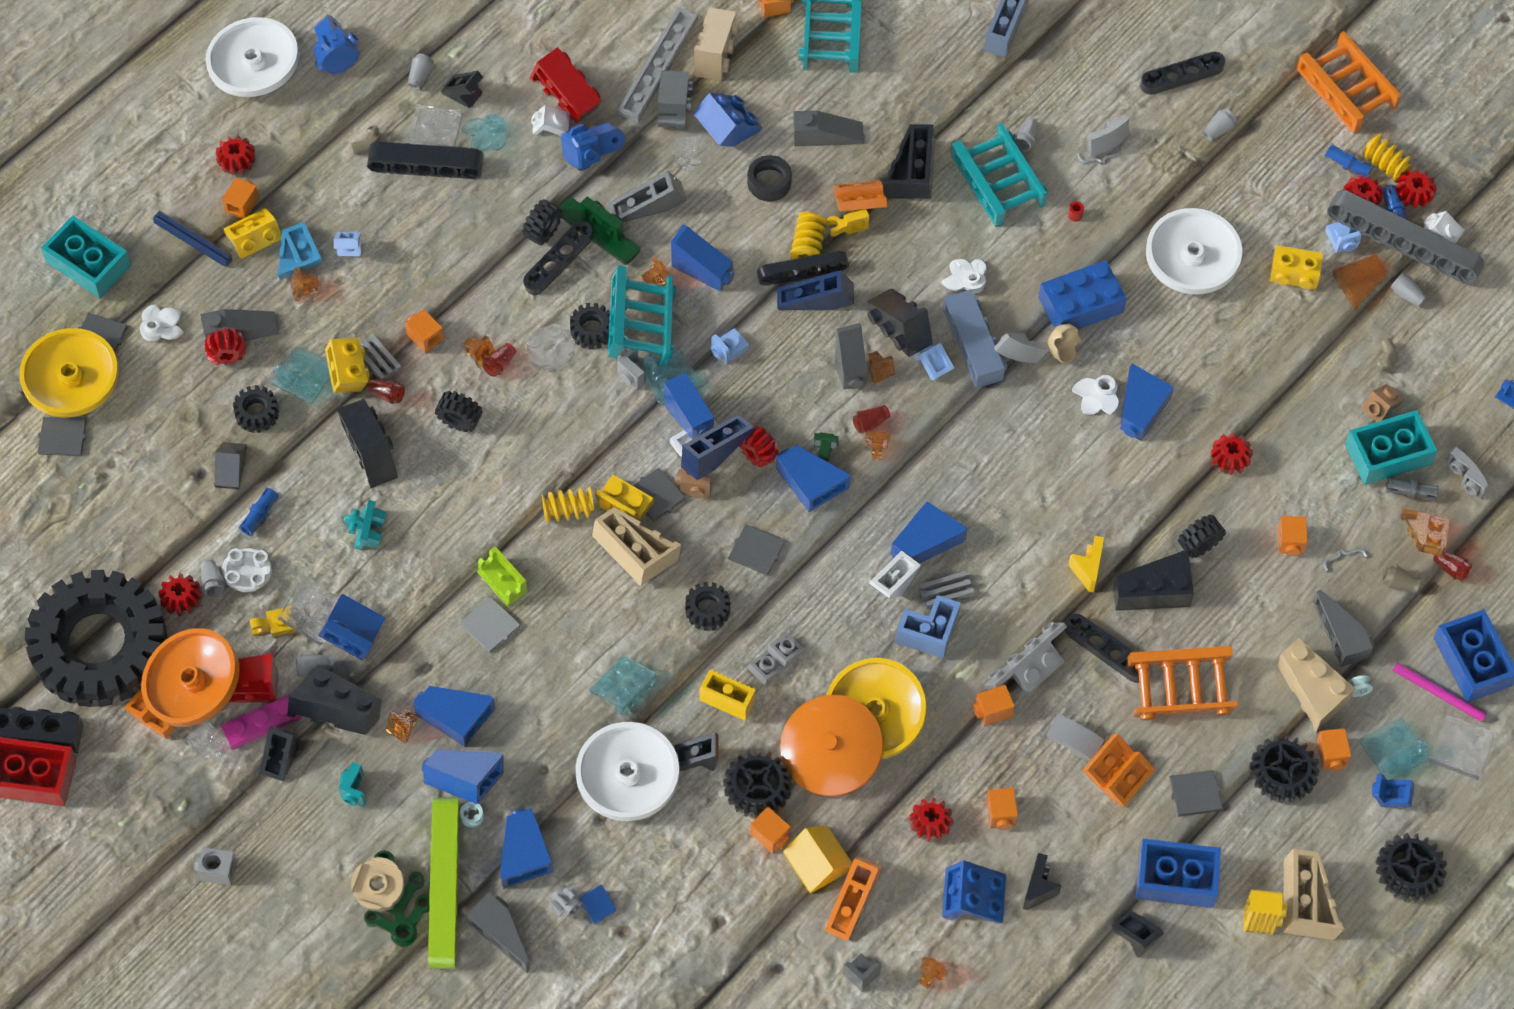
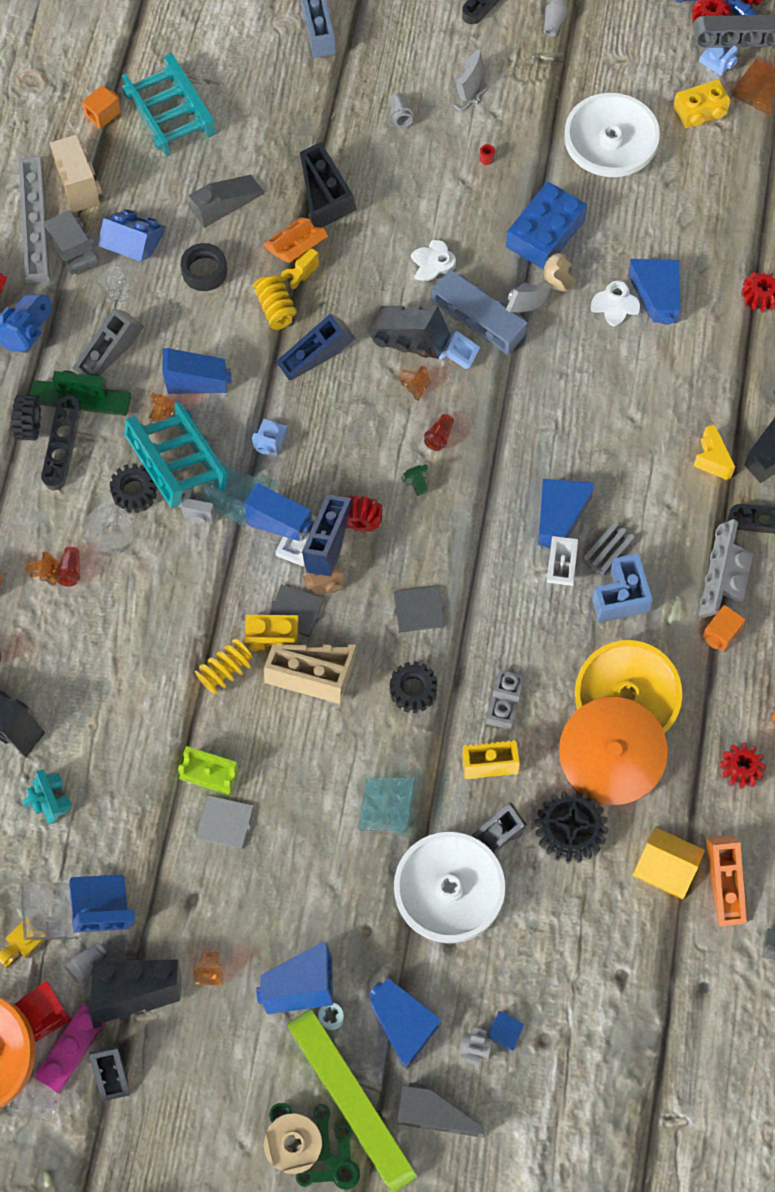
camera: 30 degrees left, 5 degrees up
teal bracket [339,762,366,807] -> none
blue slope [414,686,495,747] -> none
black tyre [435,391,483,432] -> none
orange brick [750,807,791,854] -> none
black beam [756,251,850,286] -> none
blue slope [776,445,850,512] -> none
dark grey slope [835,323,867,390] -> none
clear orange brick [865,431,890,460] -> none
teal fence [951,122,1048,227] -> none

